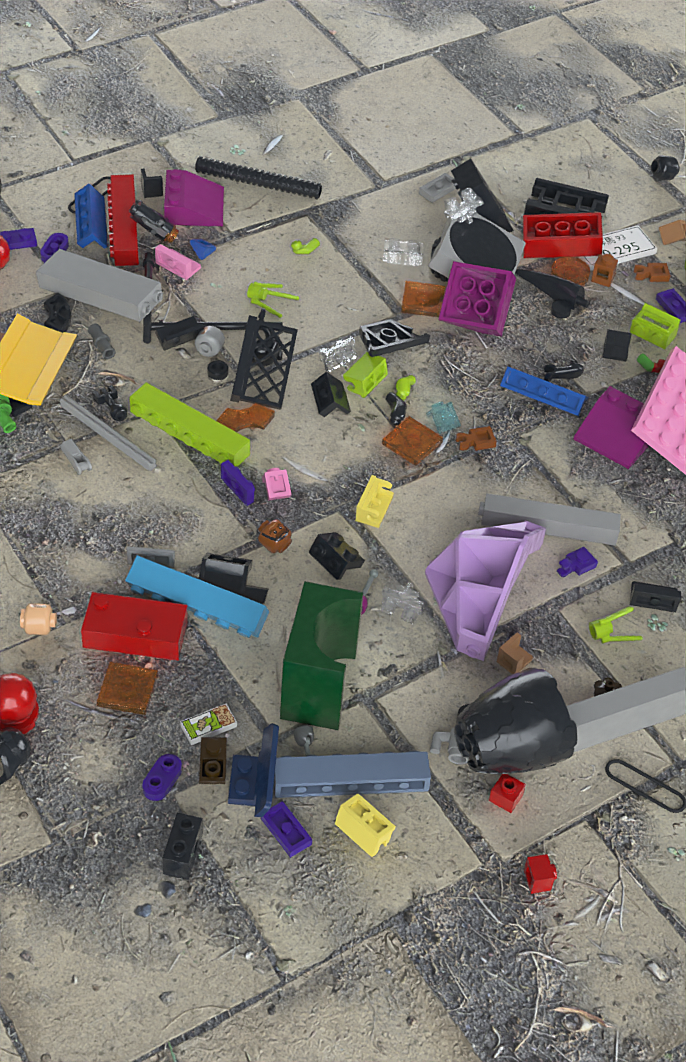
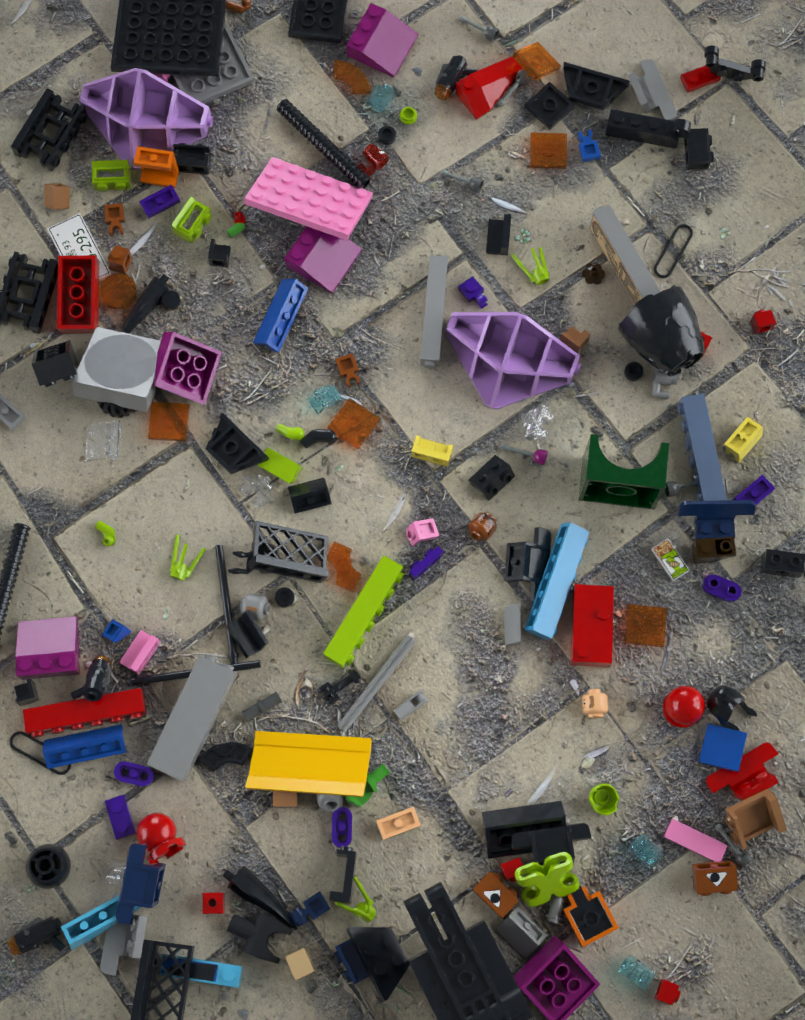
camera: 90 degrees left, 25 degrees up
clear hips [444,188,483,224] -> none
black piece [544,359,584,382] -> none

